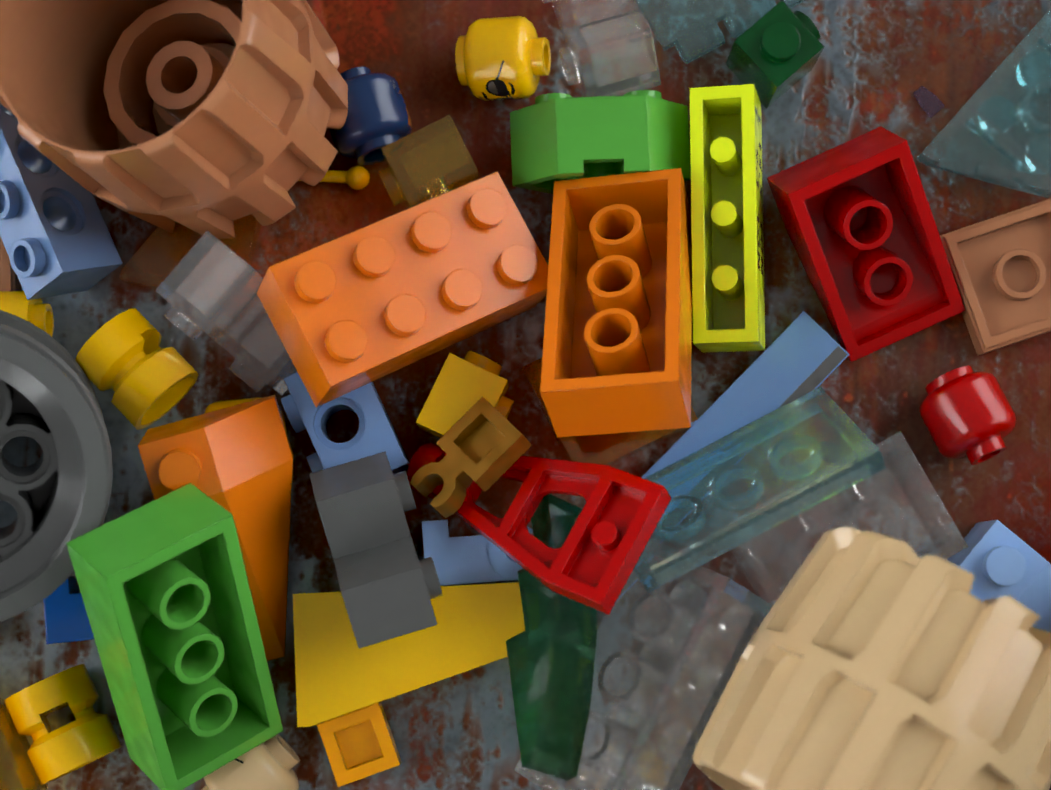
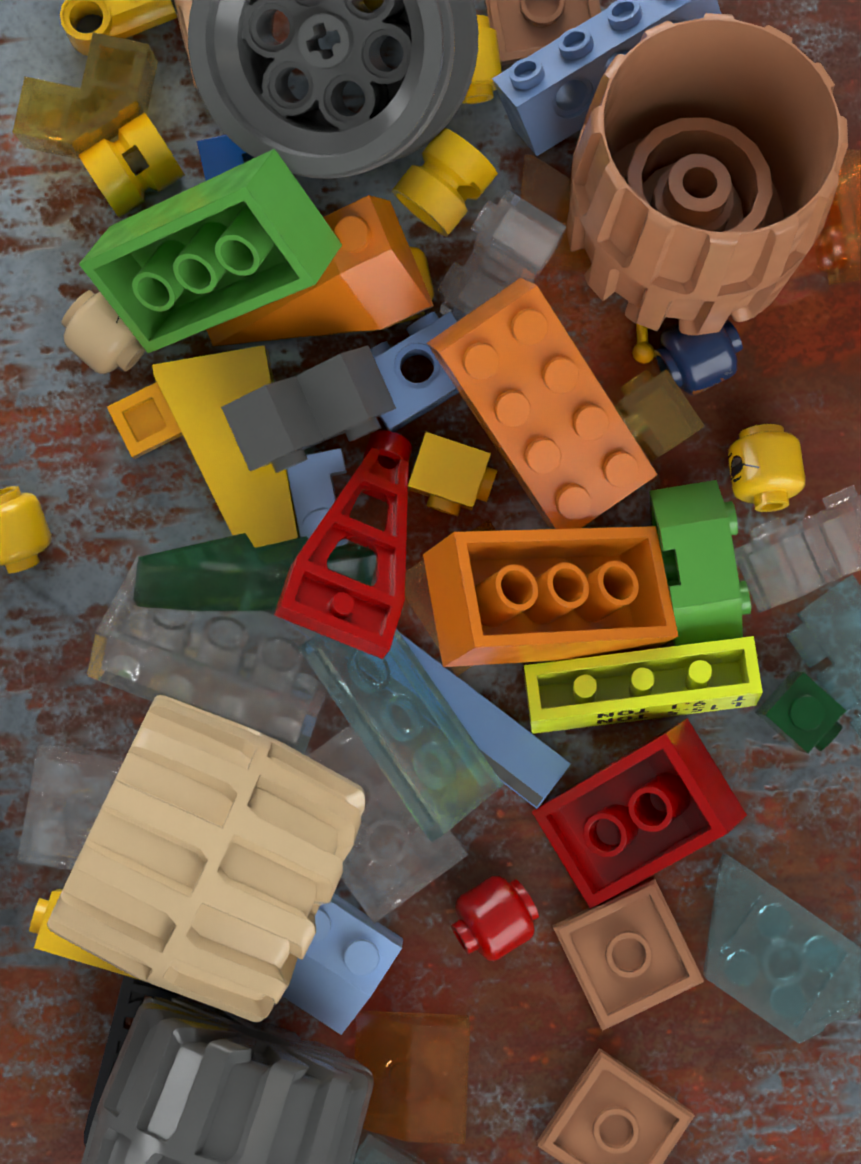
camera: 90 degrees right, 5 degrees up
pearl gold plate [410,396,532,518] -> none
piece [913,86,945,118] -> none

